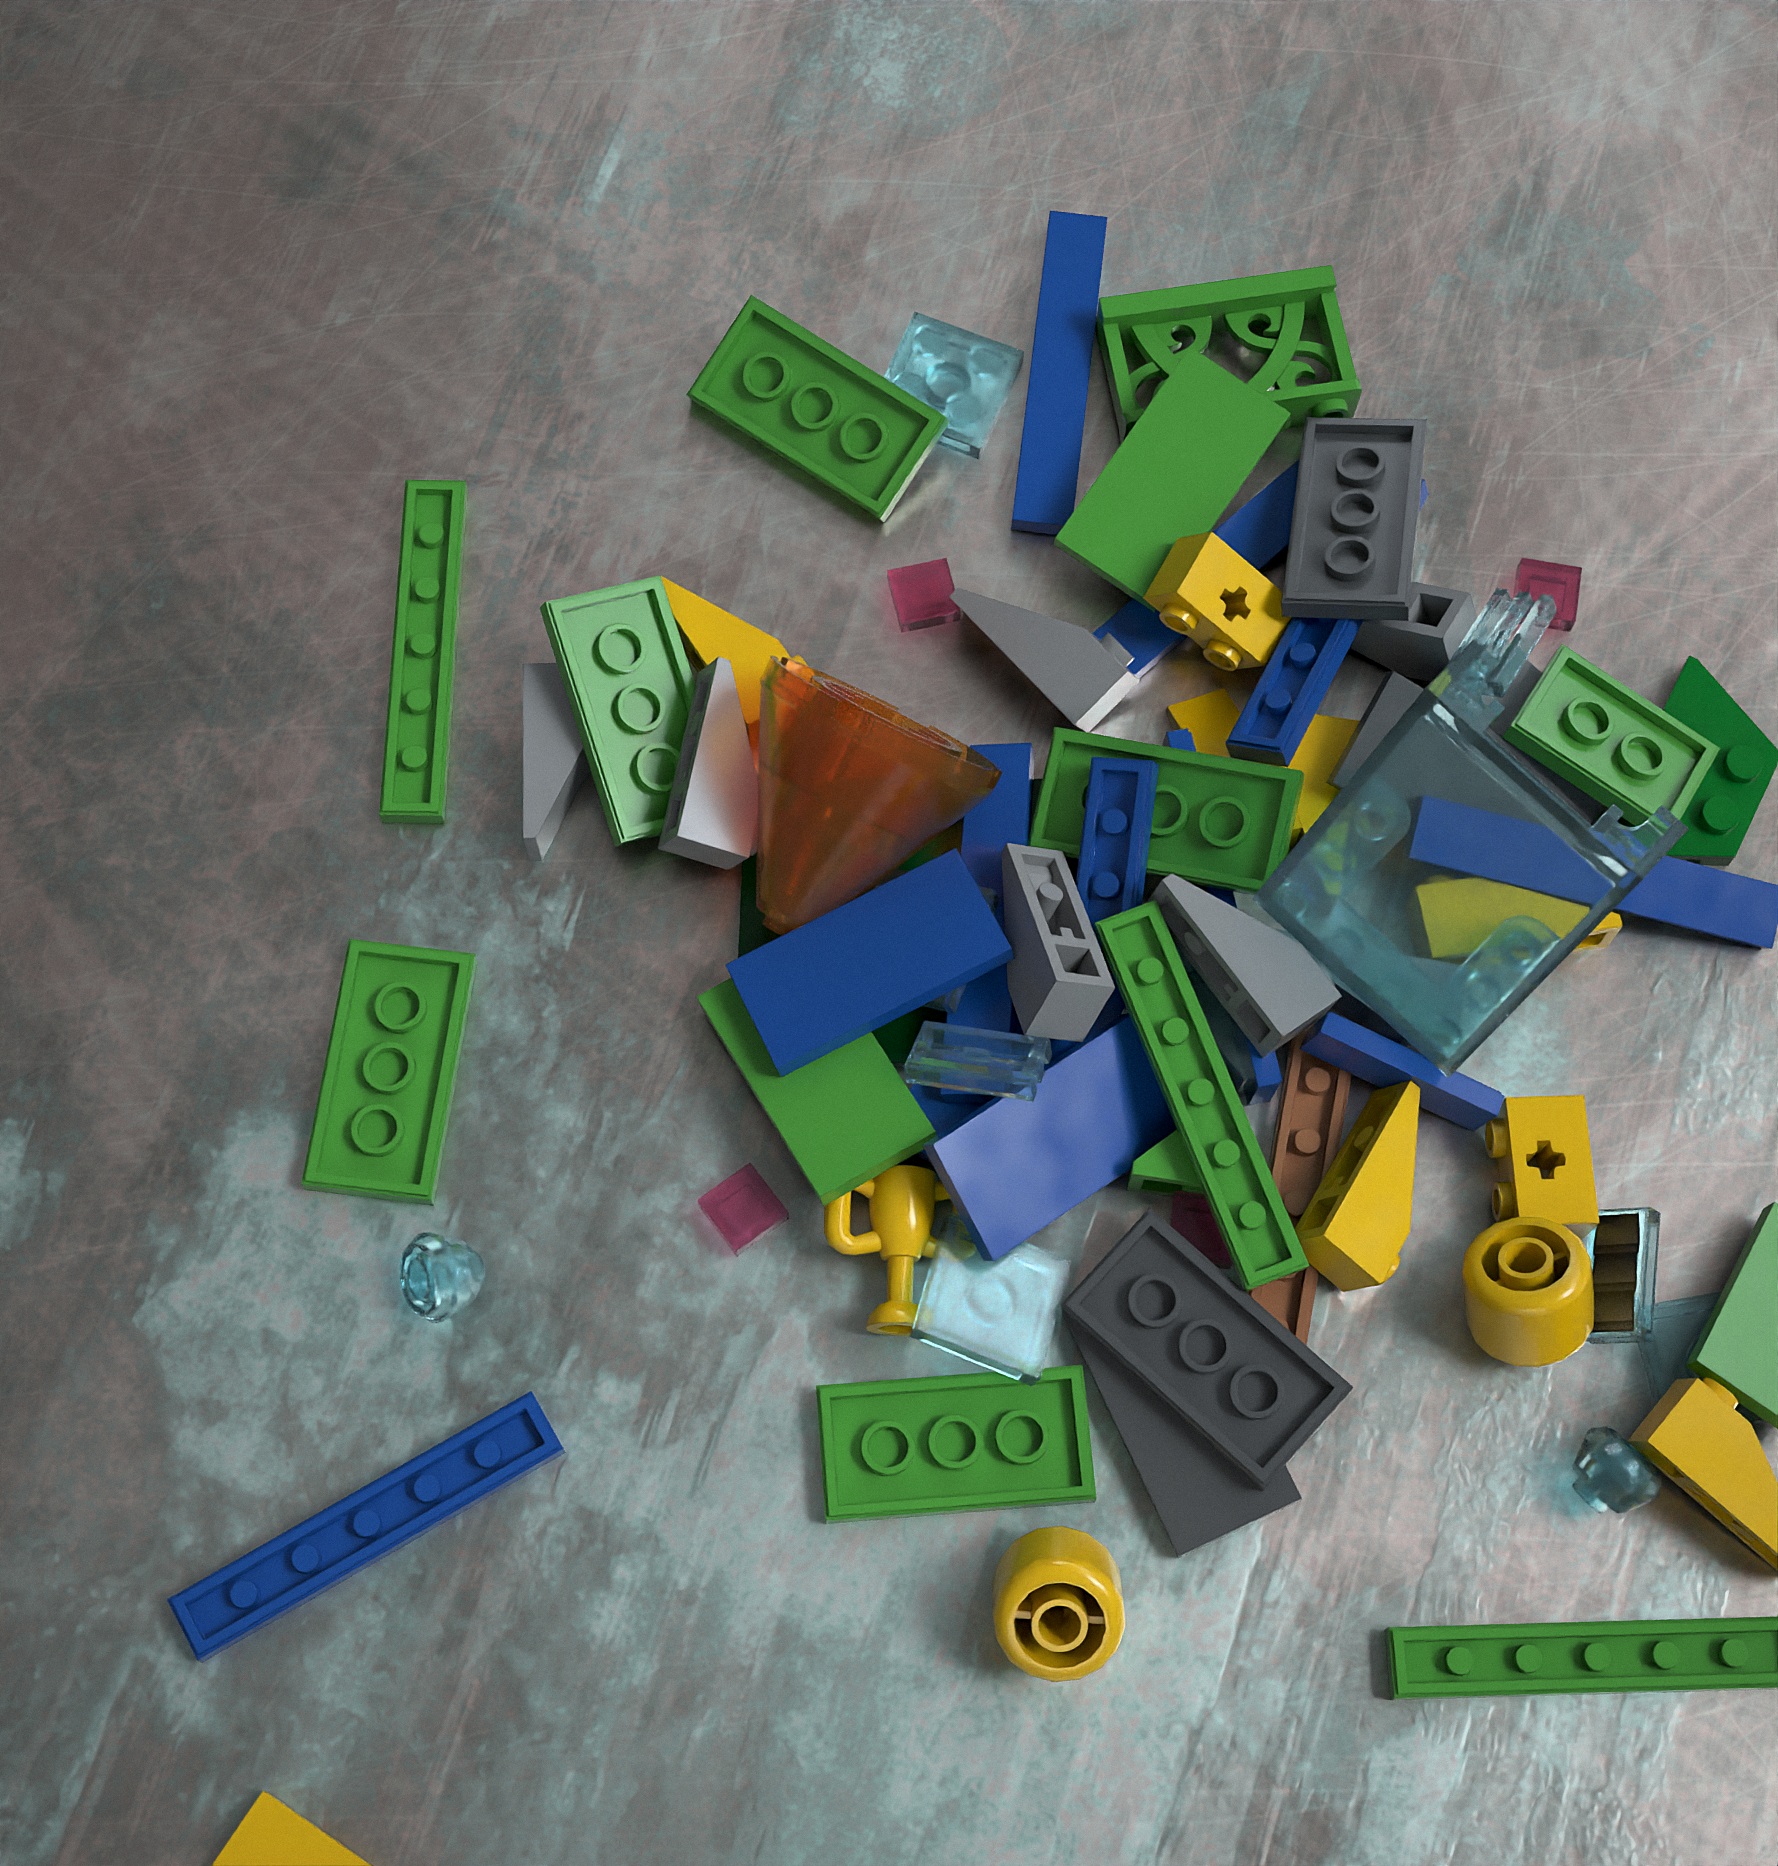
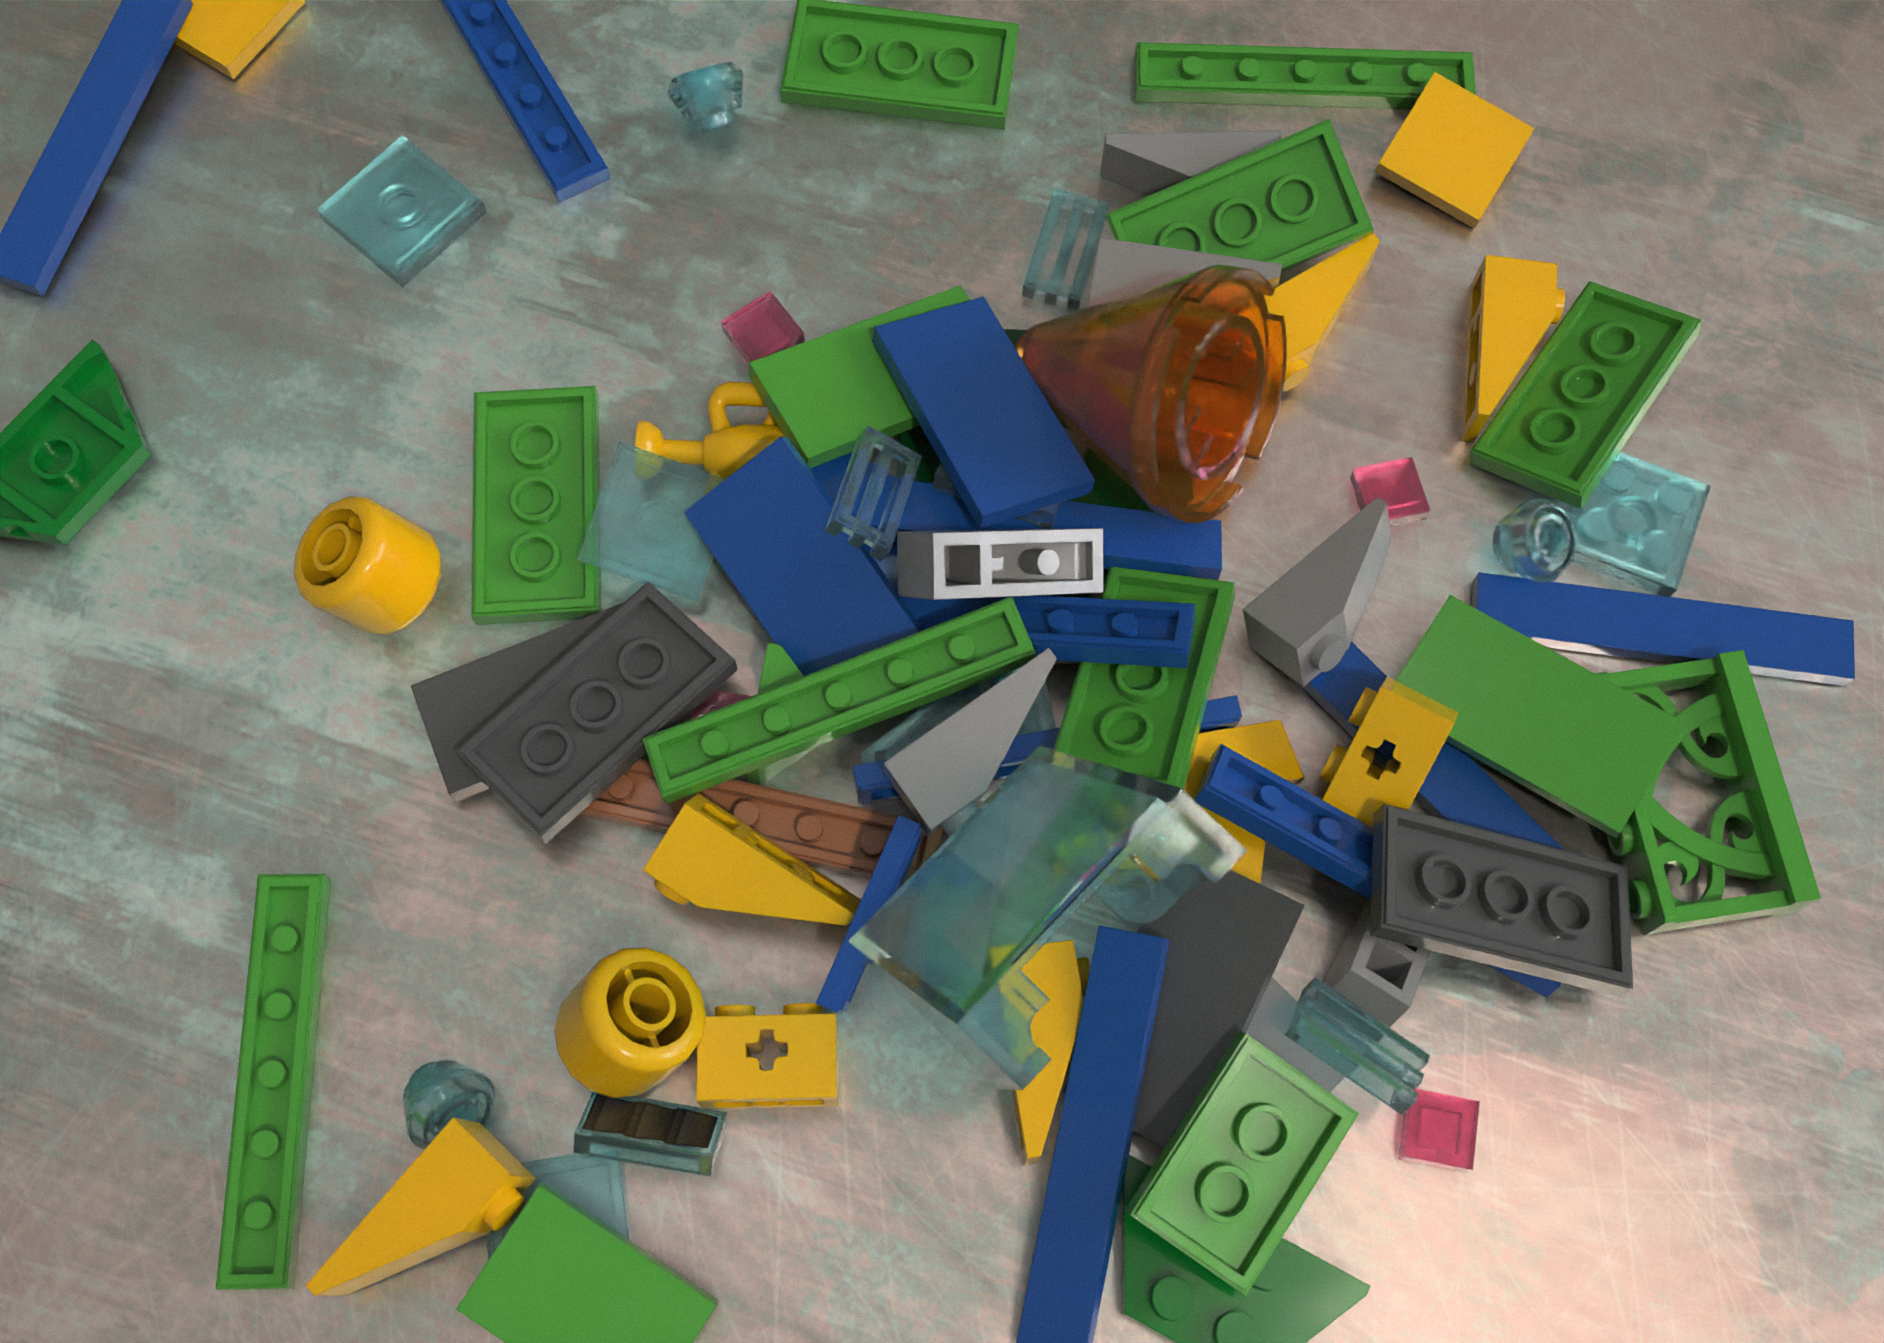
camera: 90 degrees right, 0 degrees up
none -> clear light blue tile [317,135,487,288]
none -> clear light blue tile [1022,189,1110,311]
none -> yellow tile [1374,72,1535,228]
none -> yellow slope [1462,255,1565,443]
none -> clear light blue cone [1493,497,1576,583]

